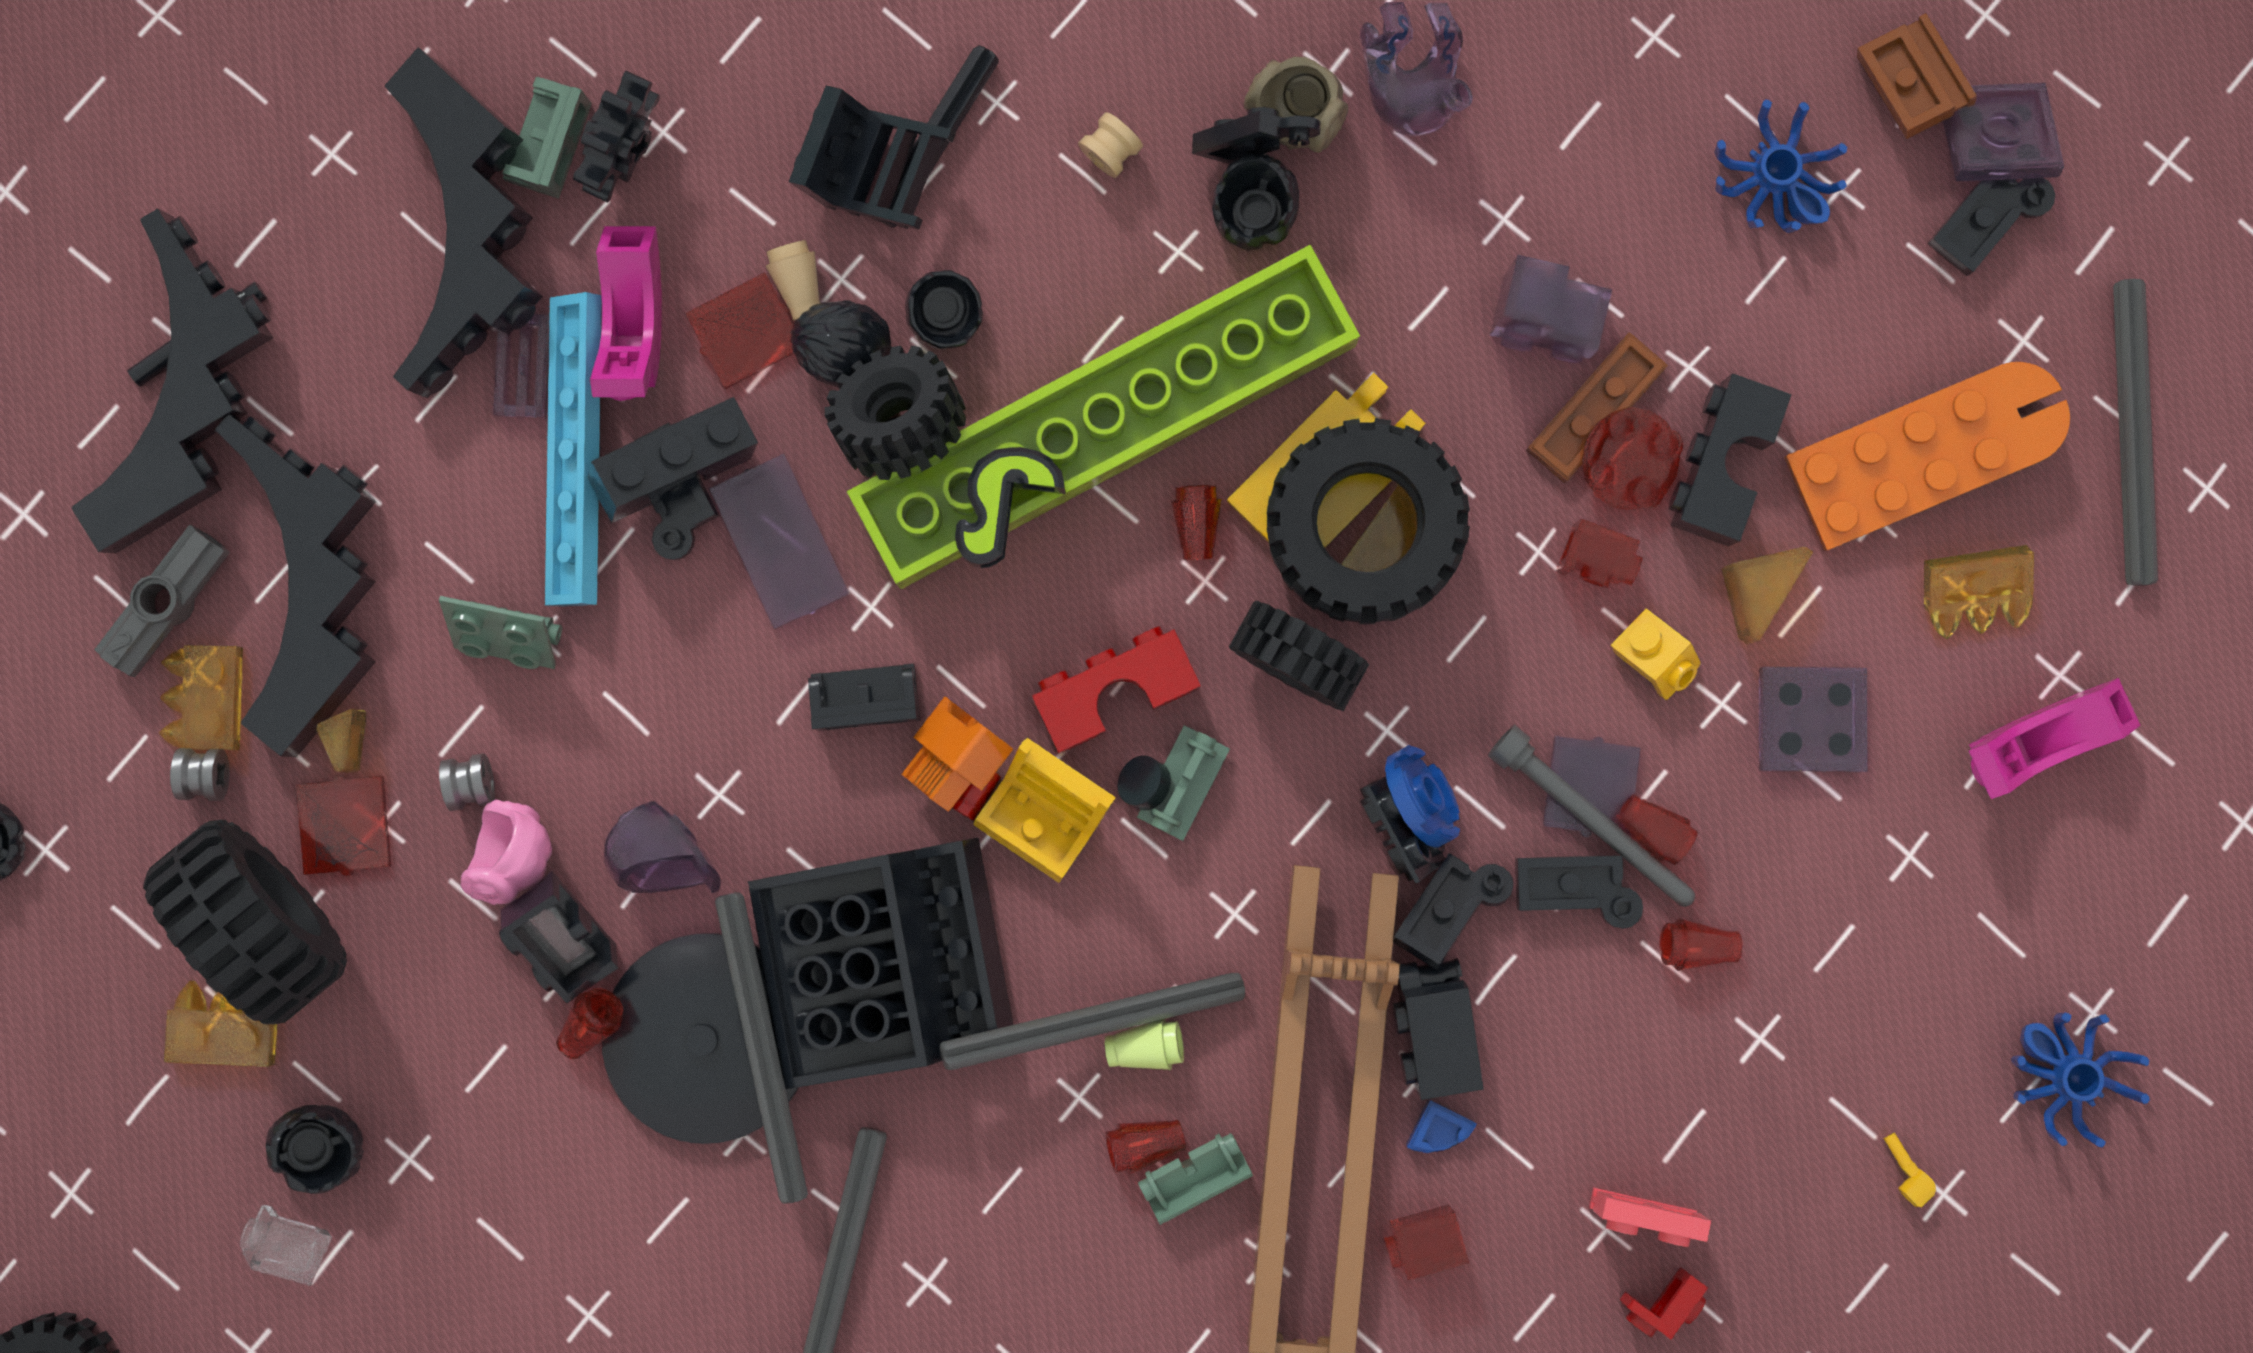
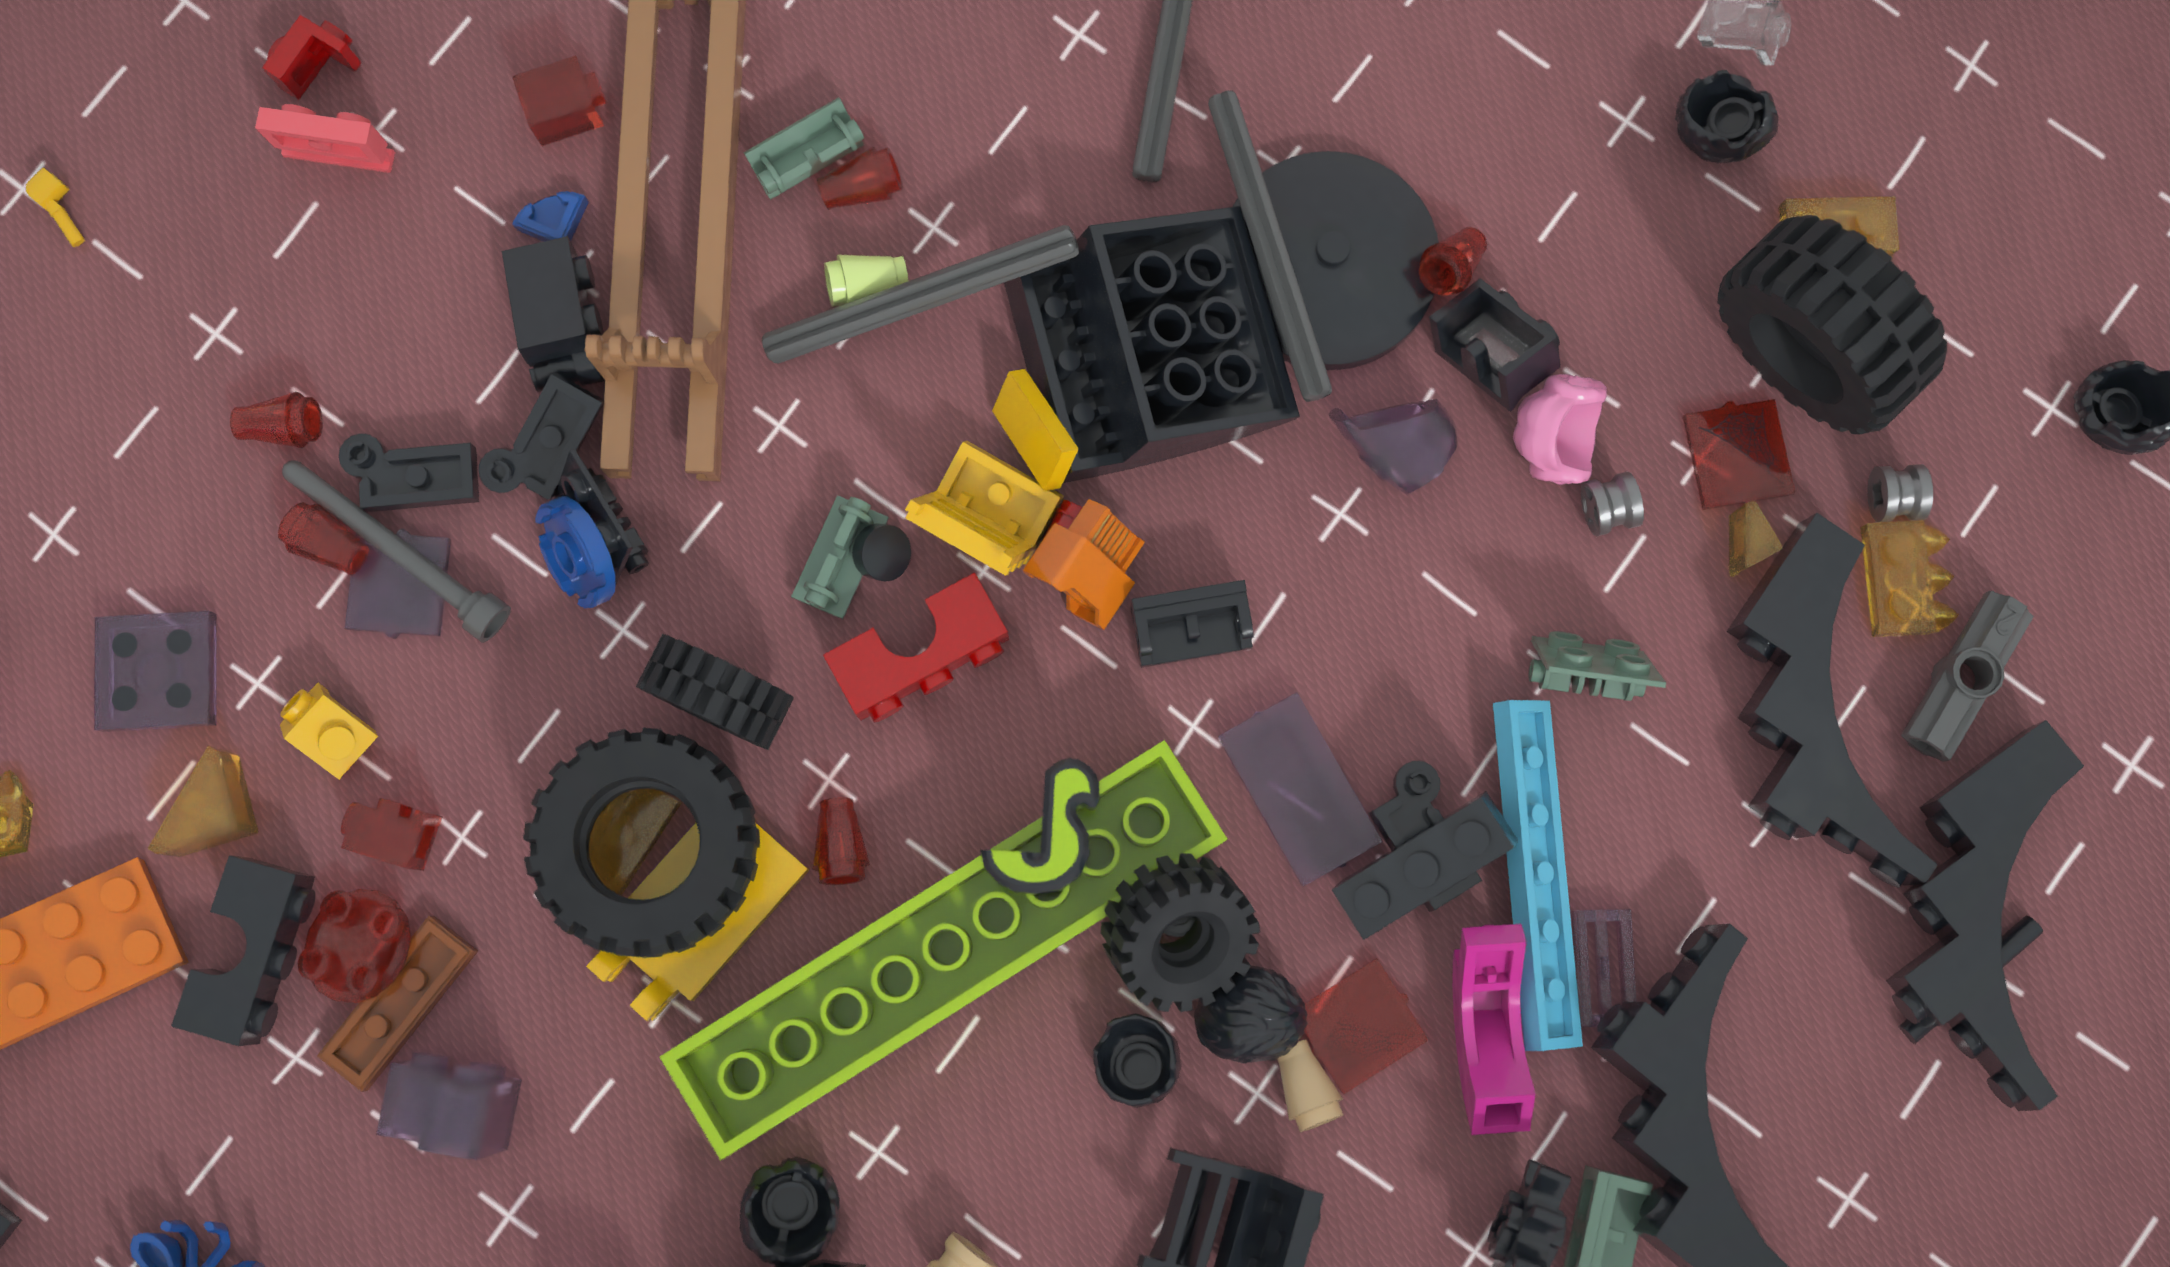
camera: 170 degrees right, 5 degrees down
none -> yellow tile [992,369,1079,491]

